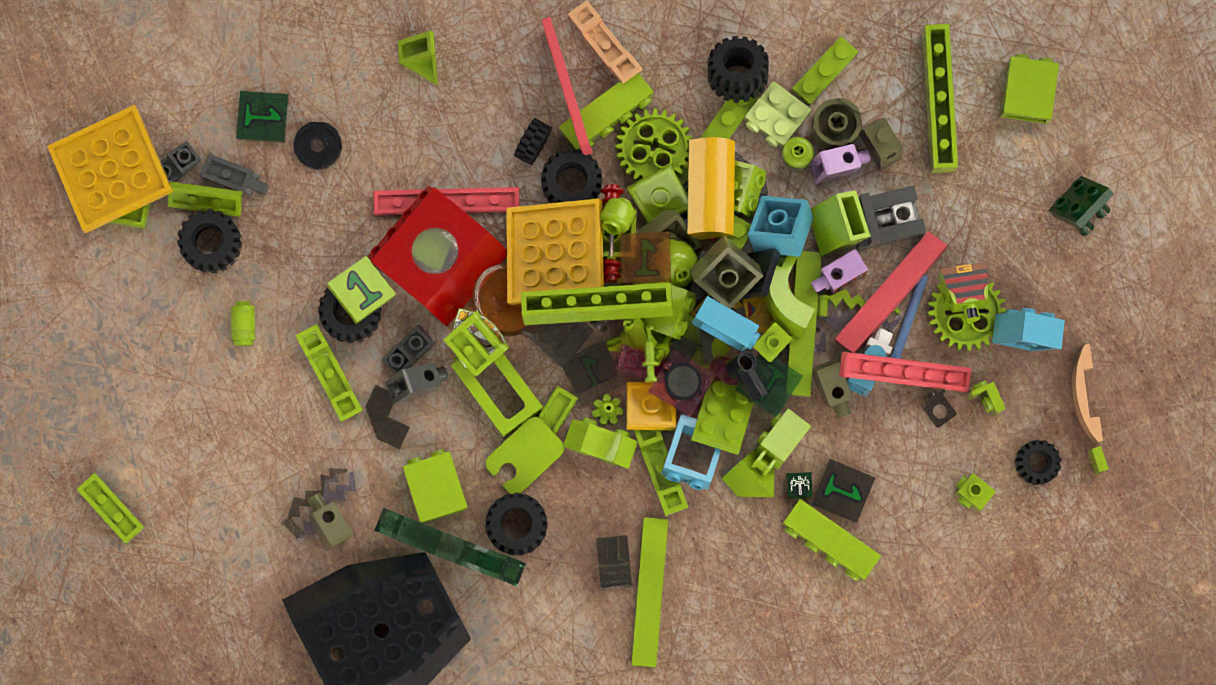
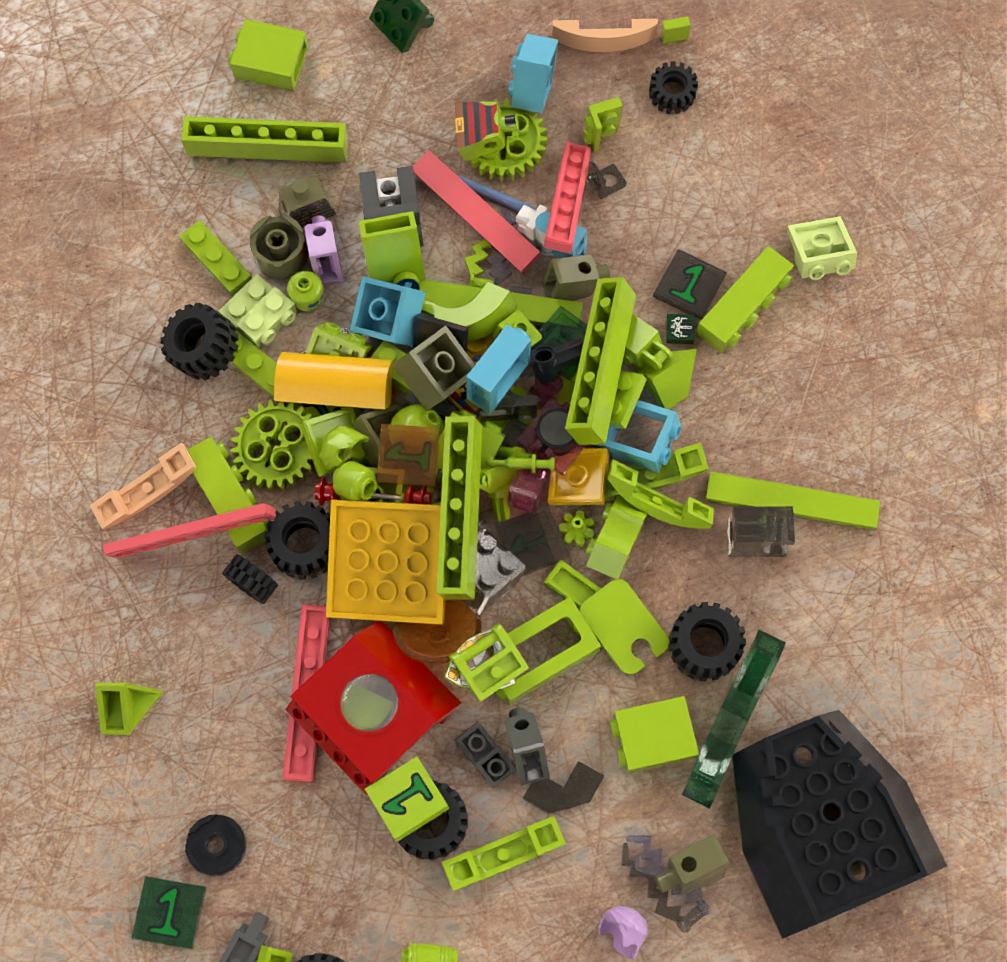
camera: 80 degrees left, 10 degrees down
lavender torso [811,249,868,295] -> none
lime brick [955,473,996,512] -> none
none -> lime hair [319,425,369,471]
none -> tile [392,272,421,290]
none -> lime brick [565,277,636,445]
none -> lavender hair [599,906,648,959]
none -> lime slope [608,459,714,529]
none -> yellowish green plate [787,216,857,280]

